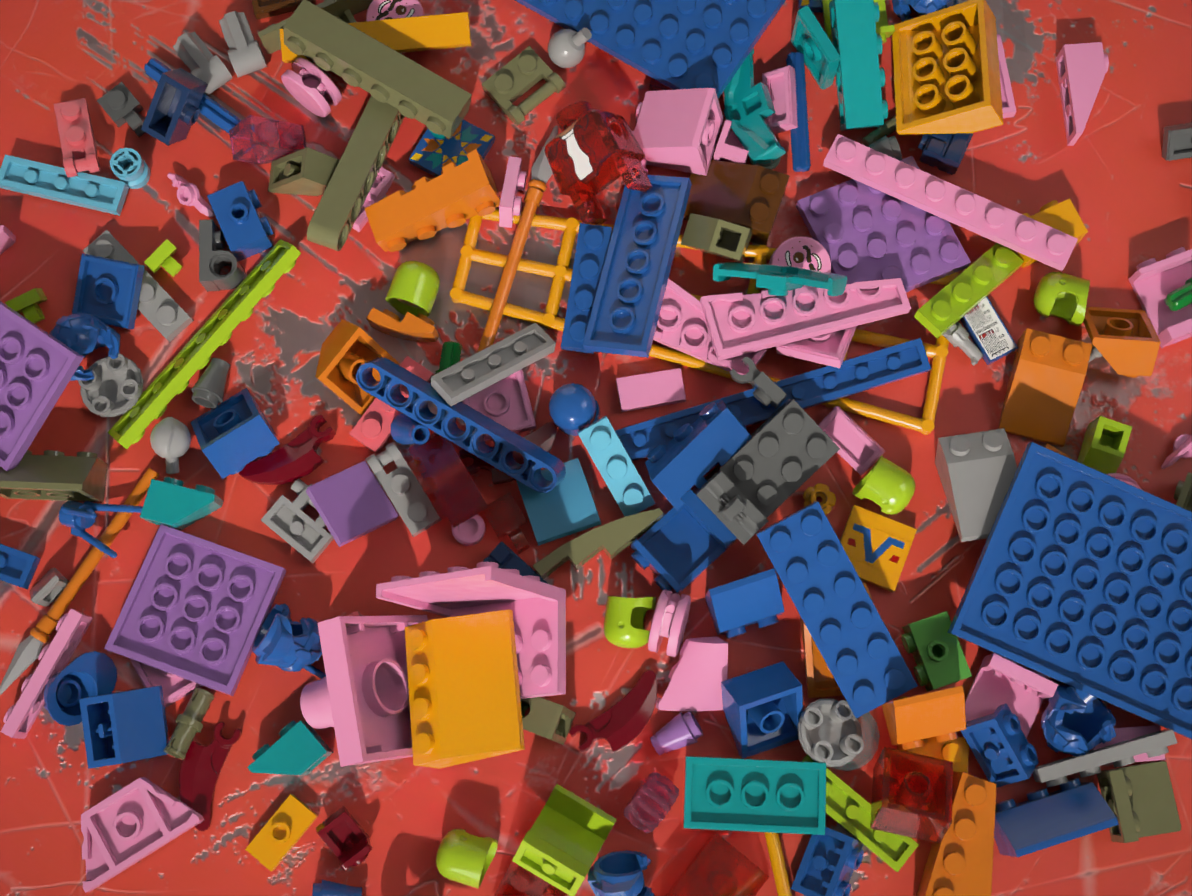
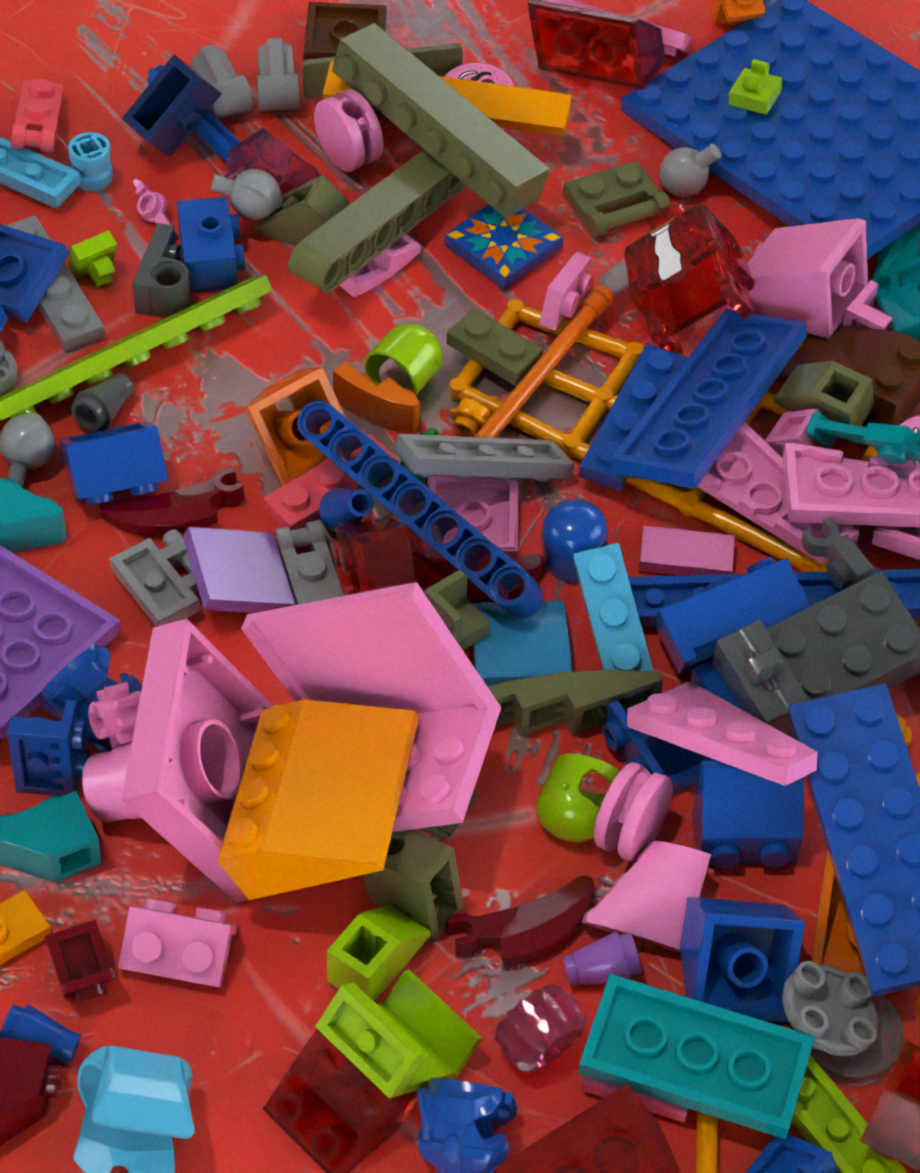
camera: 10 degrees right, 25 degrees down
dark grey plate [97,82,146,137] -> none
orange wedge [365,149,500,252] -> none
lime helmet [436,829,498,889] -> none
none -> blue bracket [7,699,91,796]
none -> bright pink gear [88,682,141,748]
none -> bright pink bracket [118,898,238,987]
none -> light grey piece [210,169,283,220]
none -> lime slope [327,904,431,1002]
none -> olive panel [424,570,491,650]
none -> olive plate [446,308,543,386]
none -> light orange plate [449,398,492,437]
none -> bright pink wing [627,681,818,786]
none -> bright pink plate [765,408,822,455]

